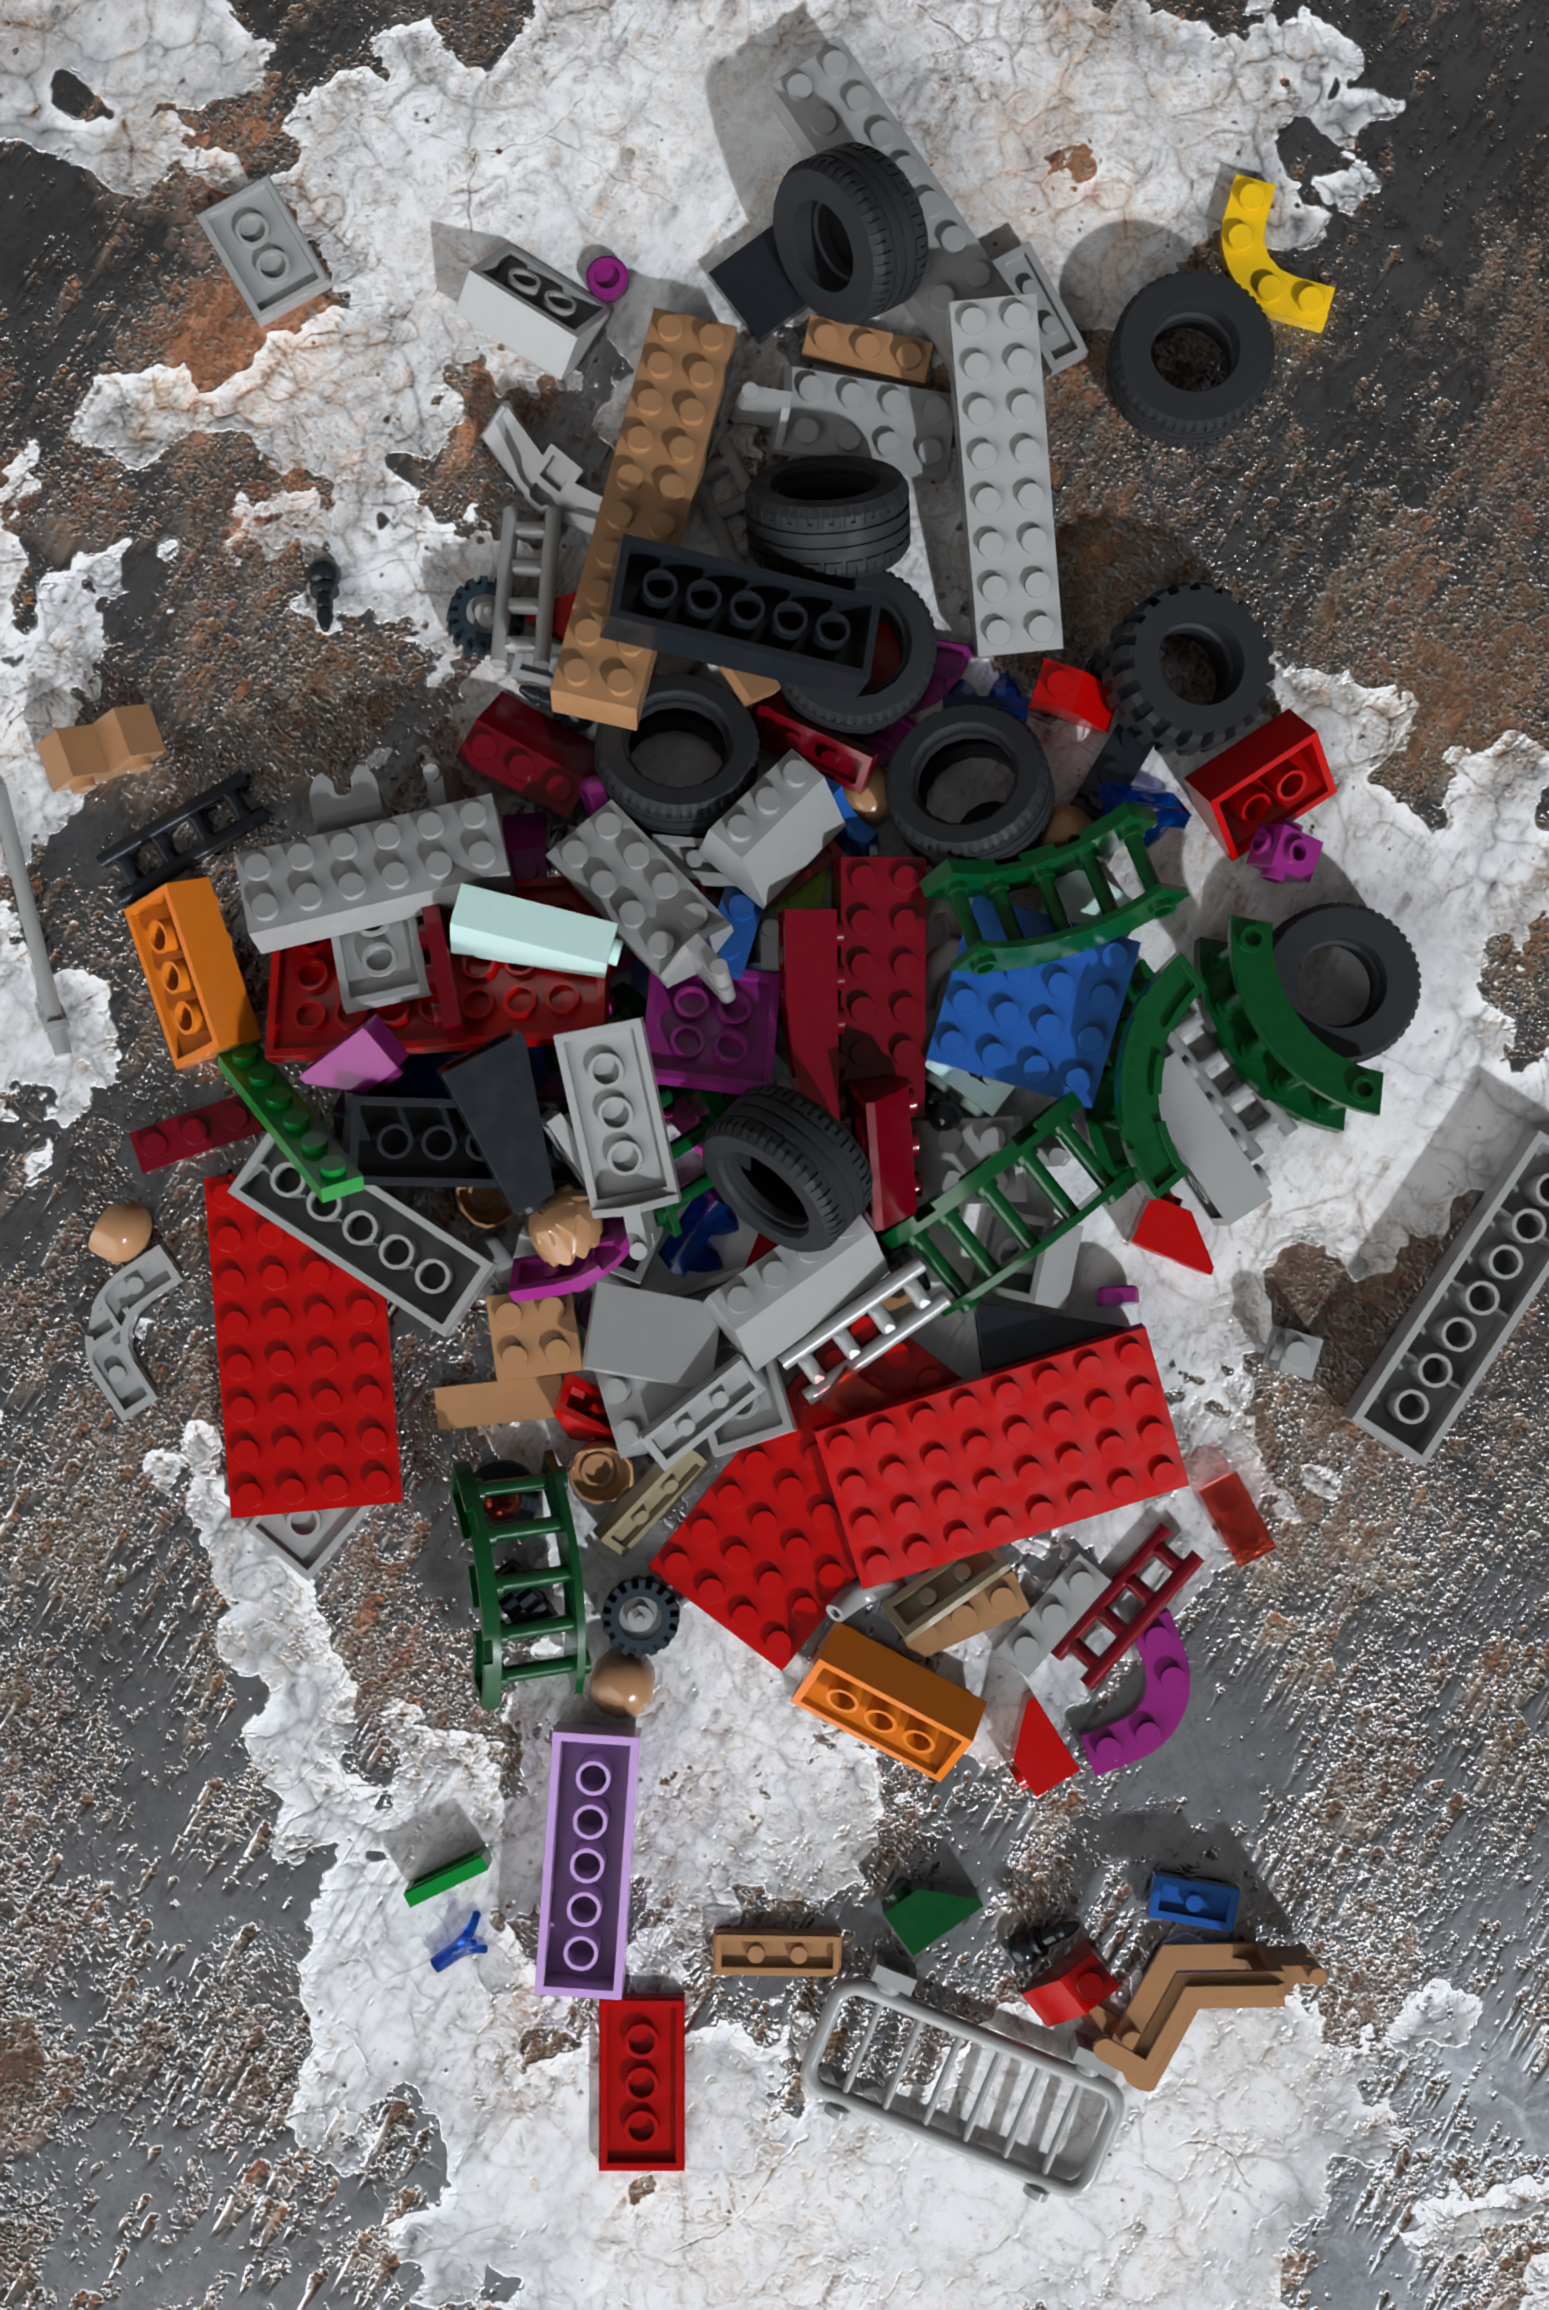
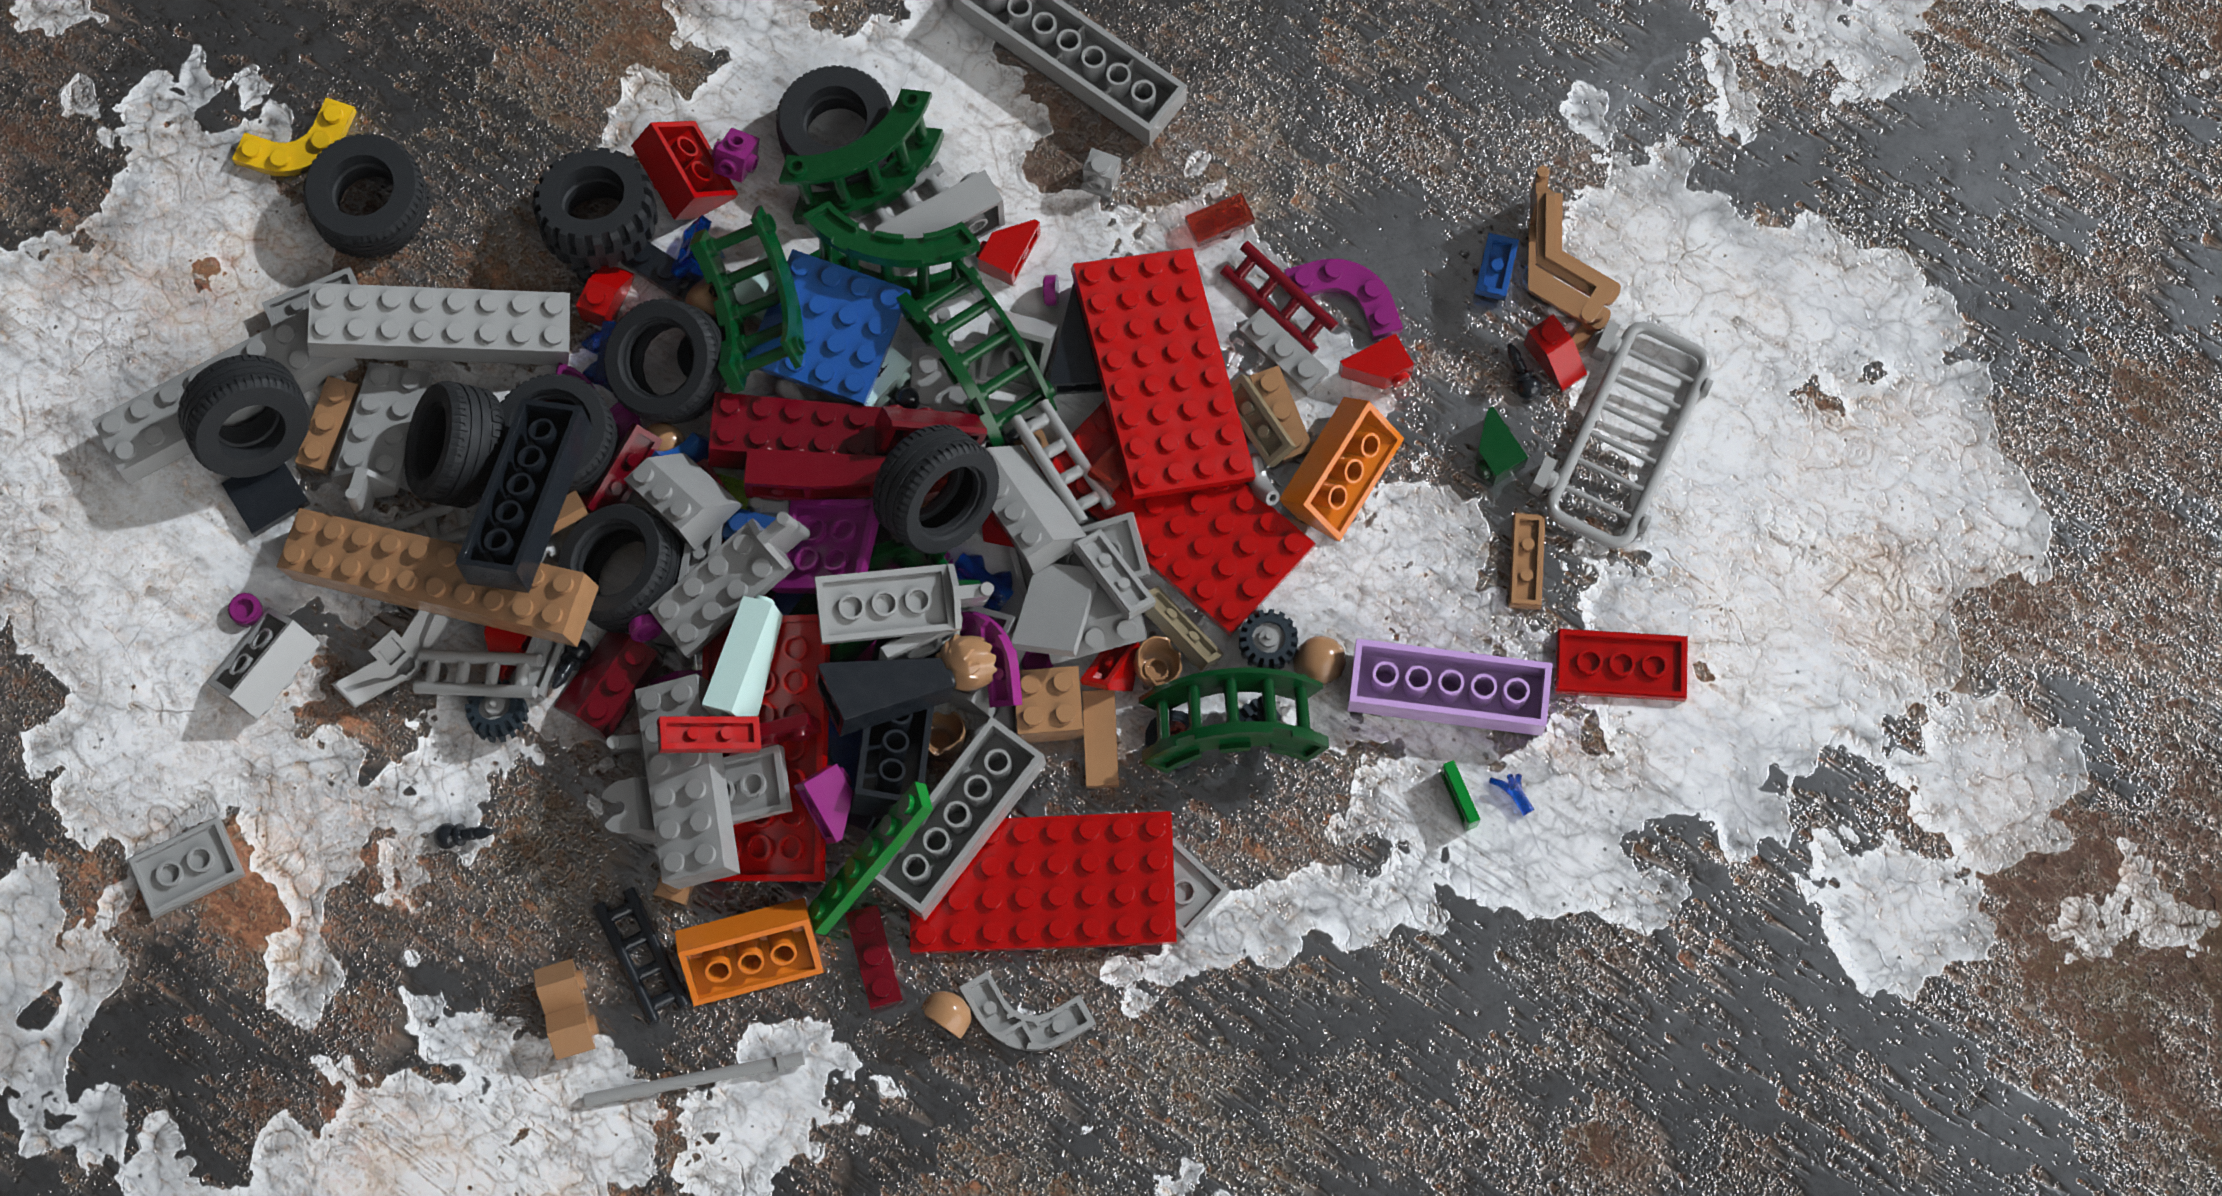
camera: 85 degrees left, 15 degrees down
none -> red plate [657,716,761,753]

